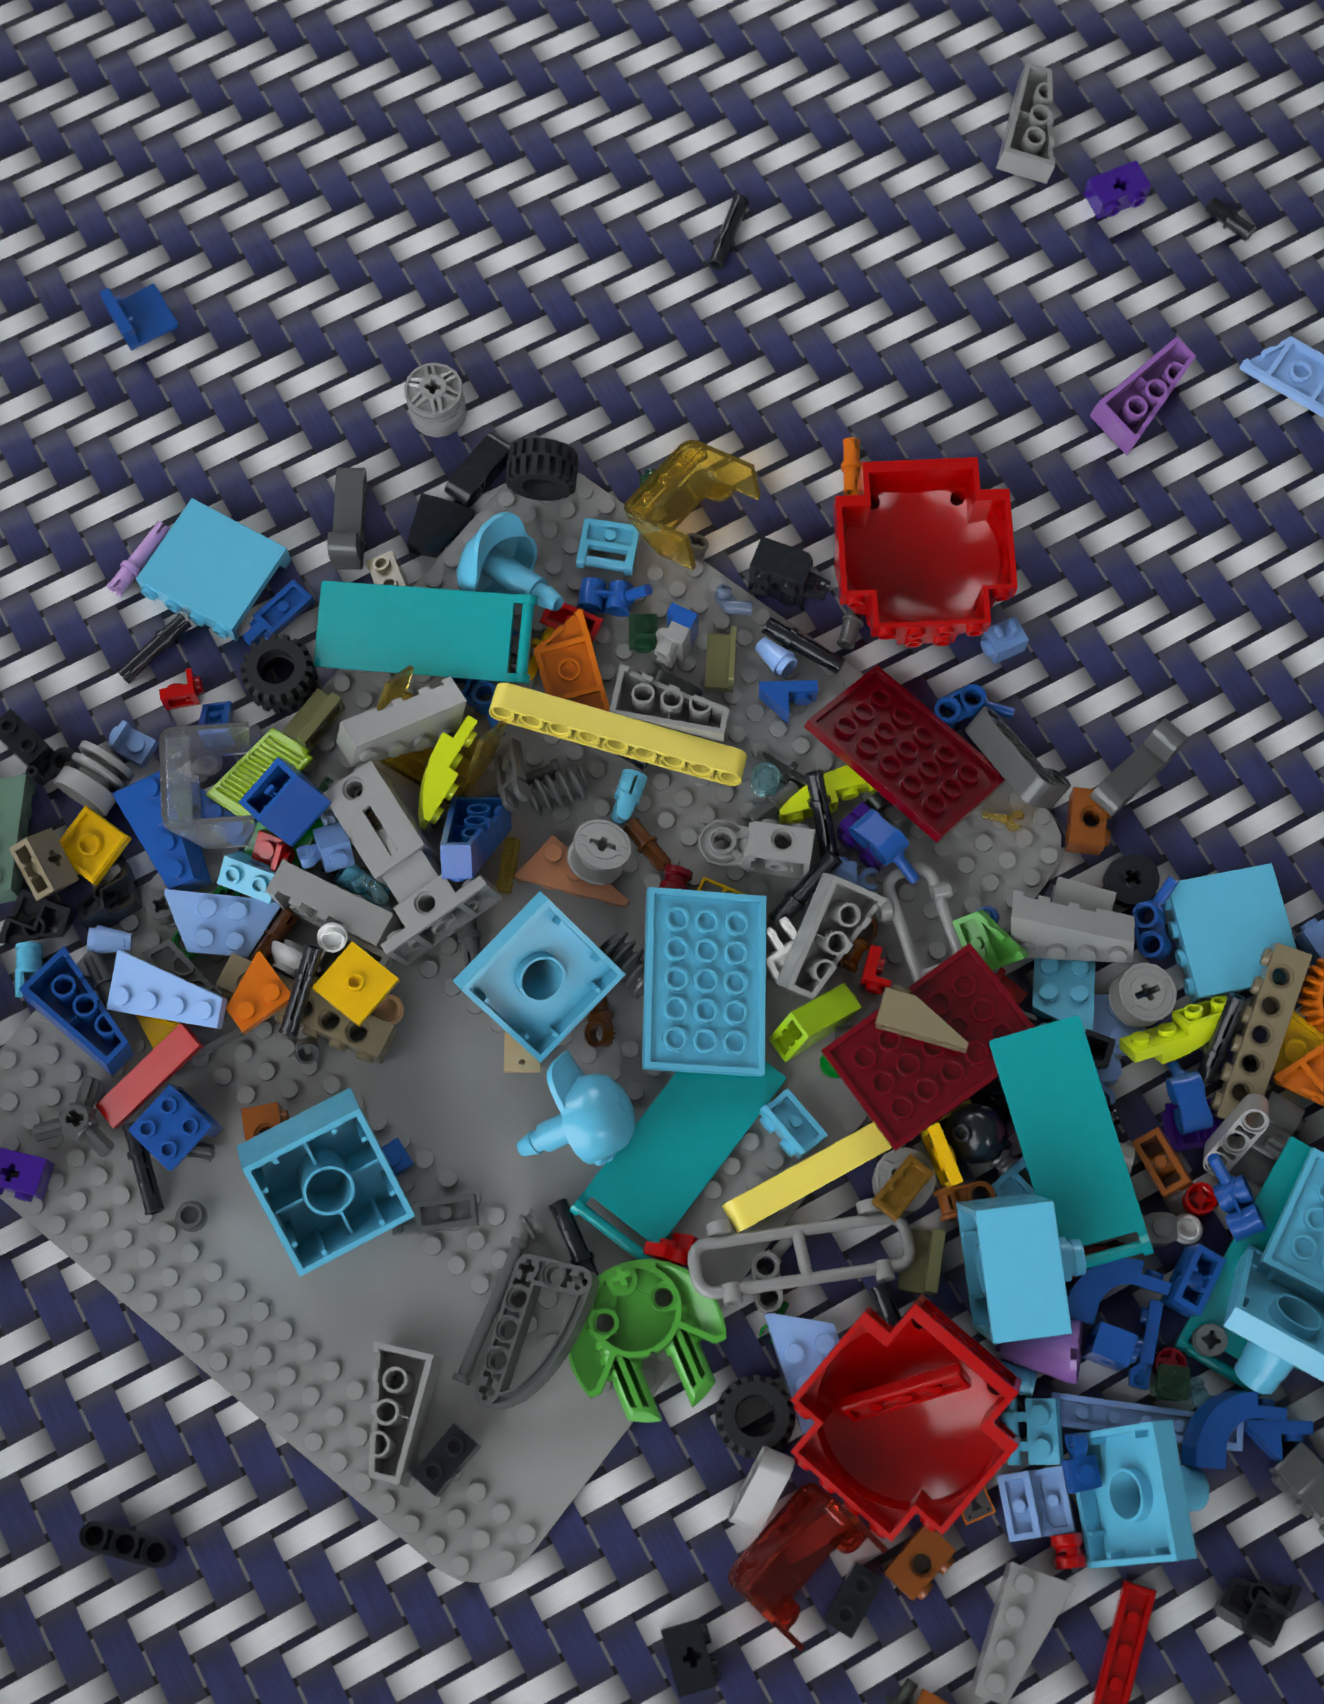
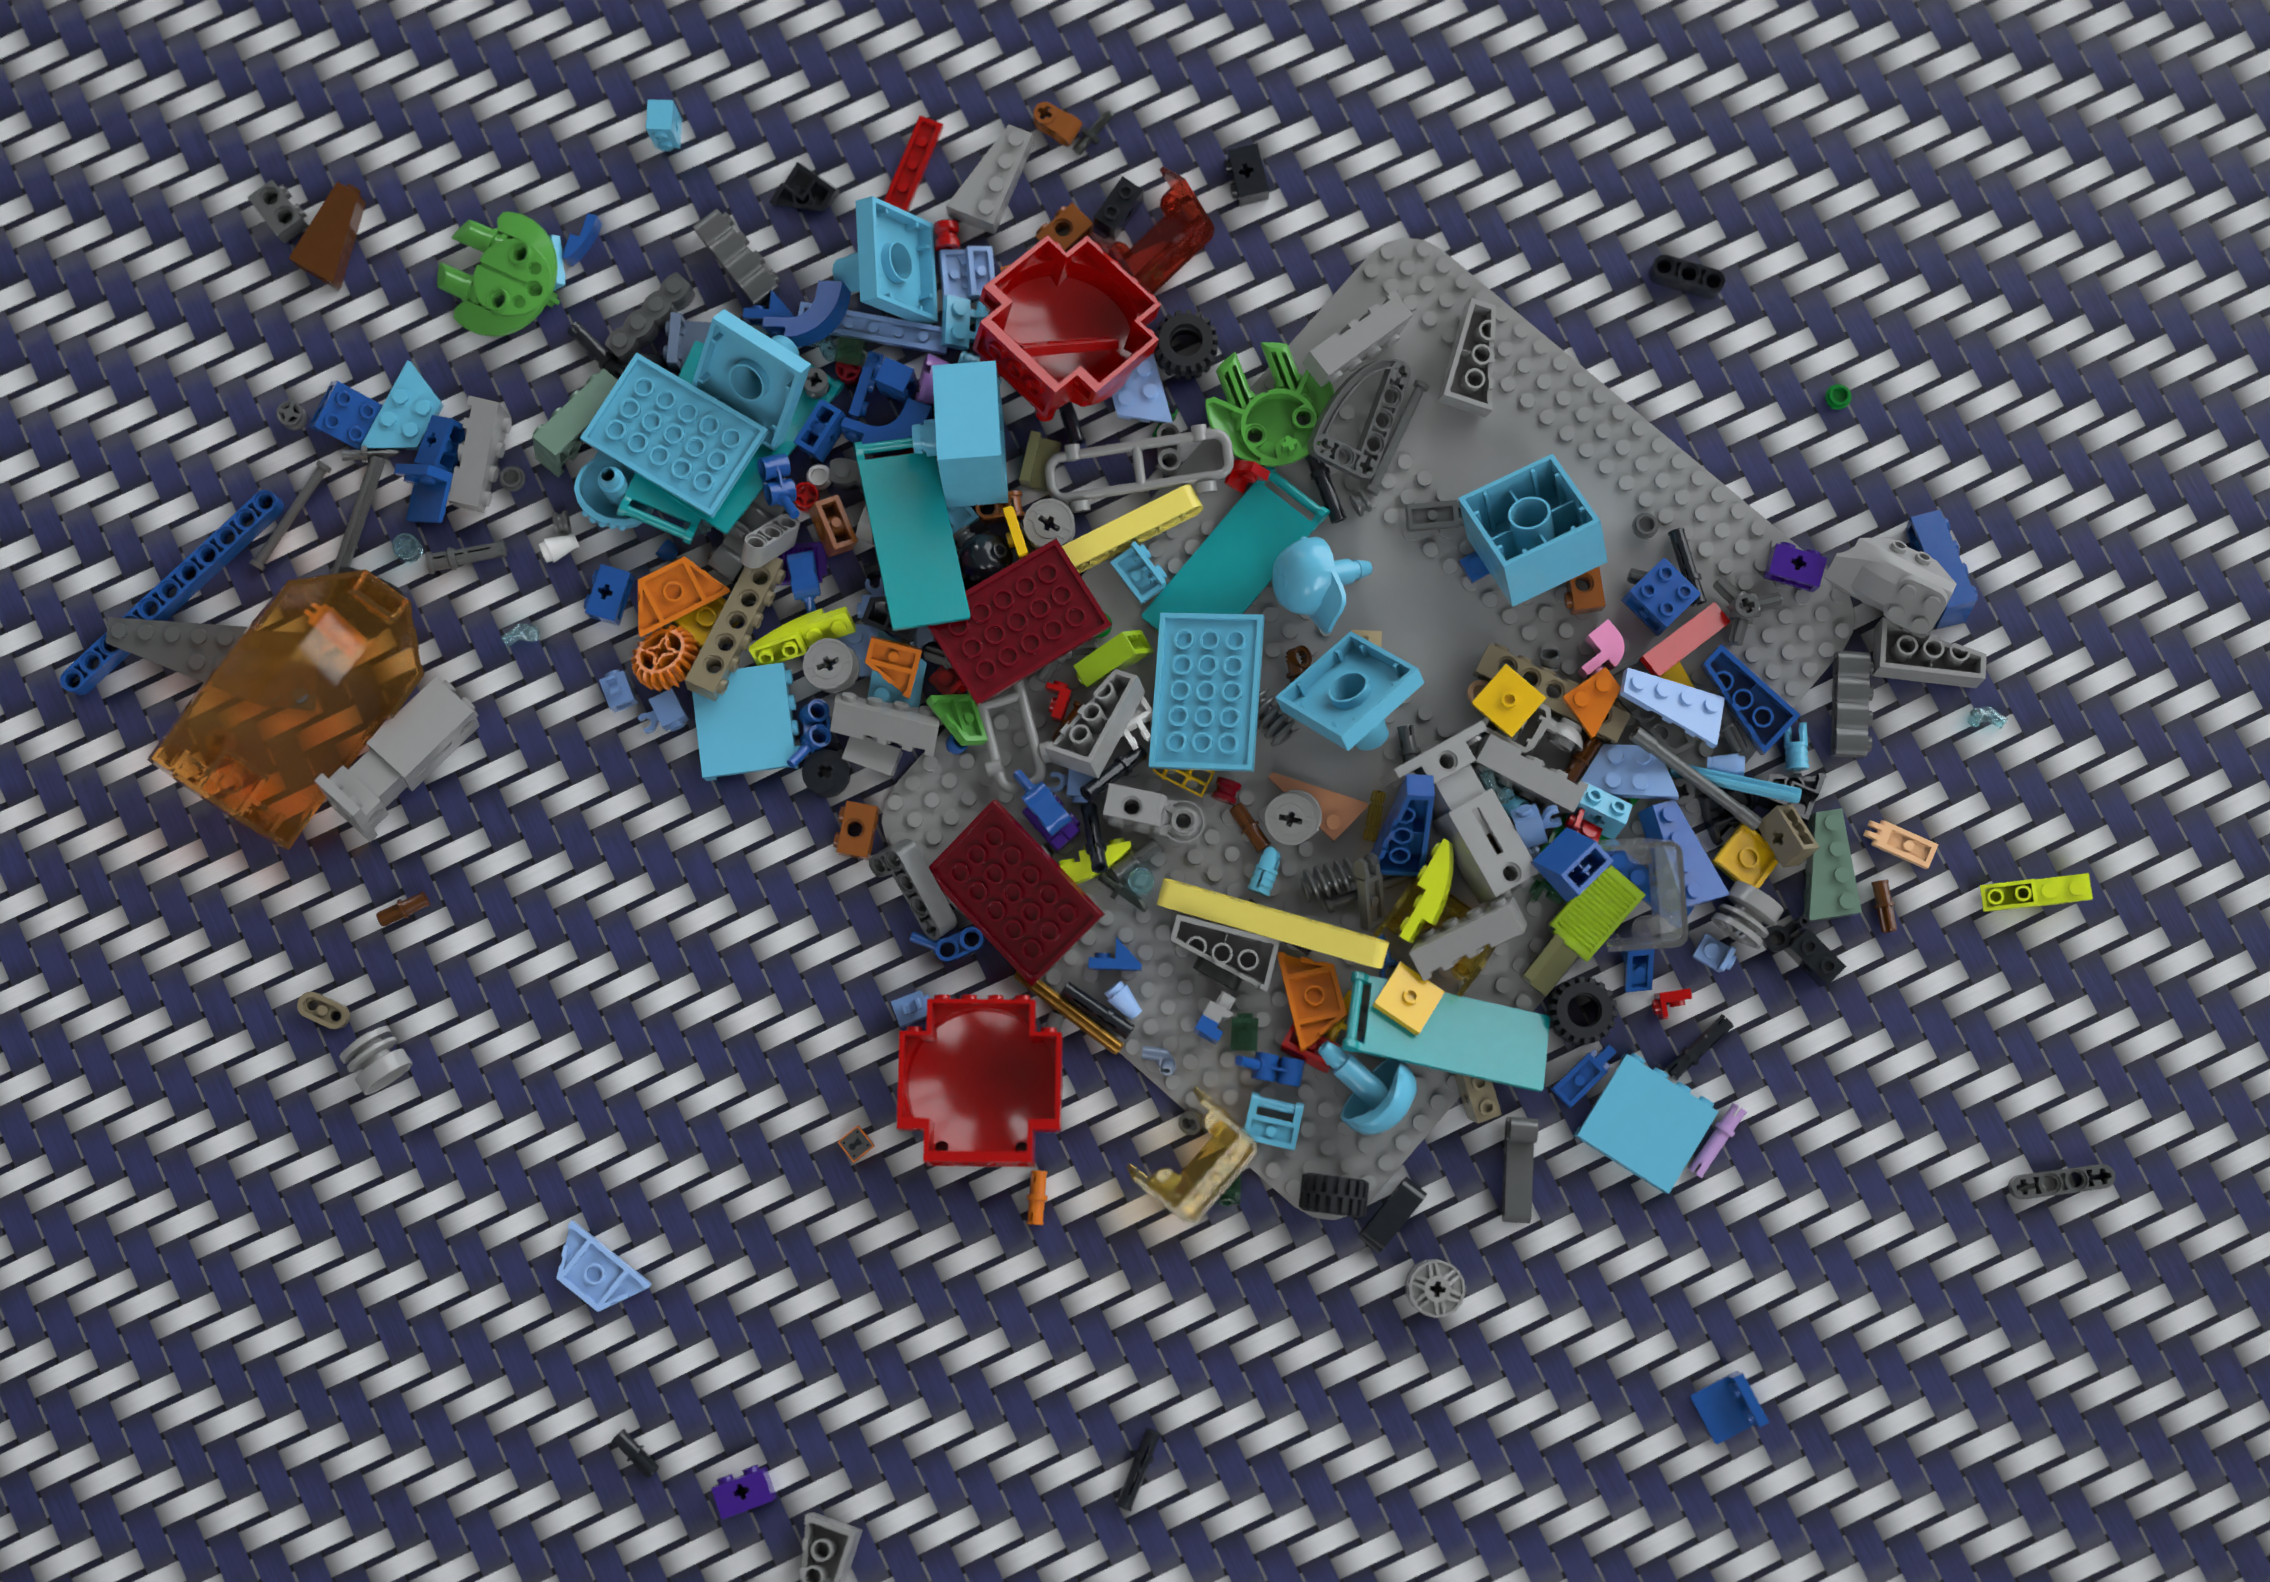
camera: 175 degrees left, 10 degrees up
black pin [279,944,324,1037] -> none
white plate [317,923,348,953] -> none
black slope [407,493,475,558] -> none
black brick [410,1423,481,1497] -> none
olive panel [705,626,737,692] -> none
light grey beam [728,1446,795,1534] -> none
black hinge [748,536,831,608] -> none
pearl gold plate [871,1153,934,1223] -> none
dark tan slope [875,985,968,1053] -> none
clear yellow hand [982,811,1025,832] -> none
blue plate [1061,1432,1102,1494] -> none
medium lavender wedge [1089,336,1196,456] -> none
dark grey beam [1089,718,1188,816] -> none
black pin [1198,993,1247,1084] -> none
none -> tile [837,1125,875,1163]
none -> orange wing [865,636,922,698]
none -> pearl gold axle [1014,971,1124,1055]
none -> light grey wedge [1302,291,1413,387]
none -> yellow plate [1372,962,1445,1036]
none -> bright pink brick [1578,619,1625,679]
none -> dark grey piece [1629,726,1762,831]
none -> medium azure axle [1669,765,1802,803]

